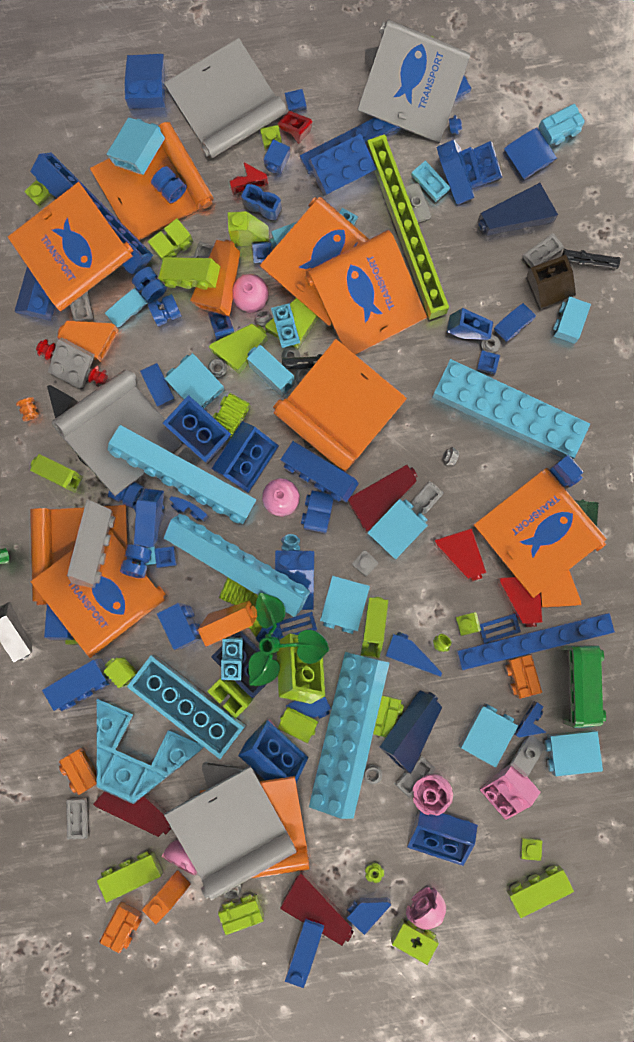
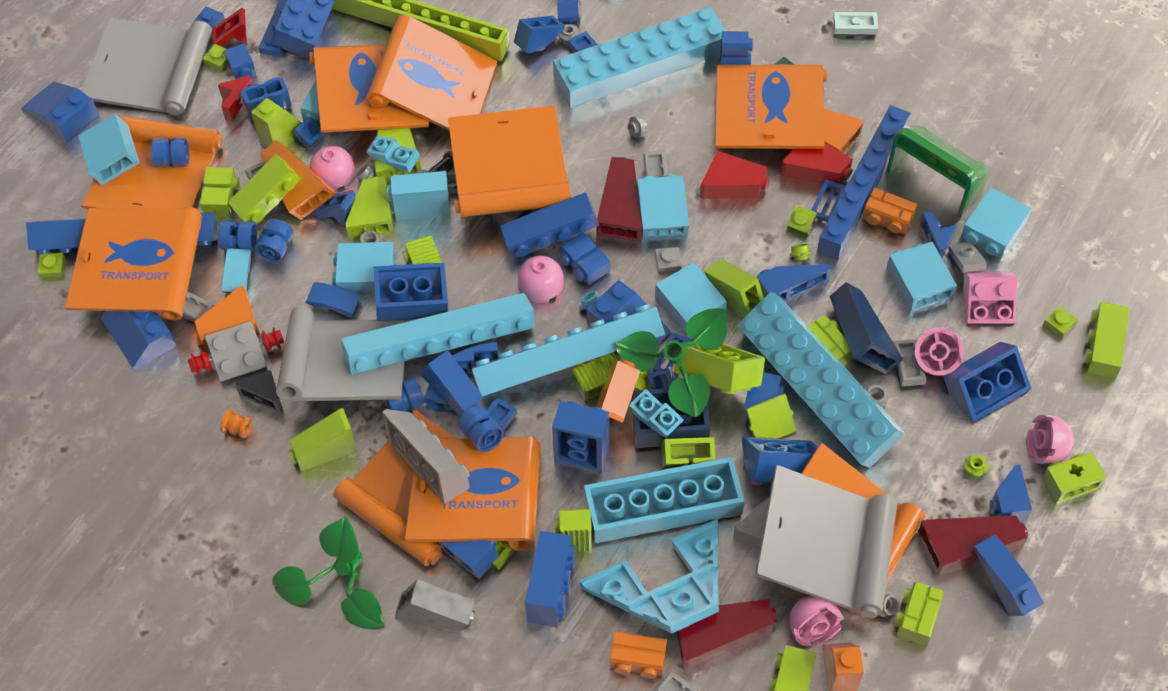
camera: 55 degrees left, 25 degrees down
blue slope [211,421,279,493] -> none

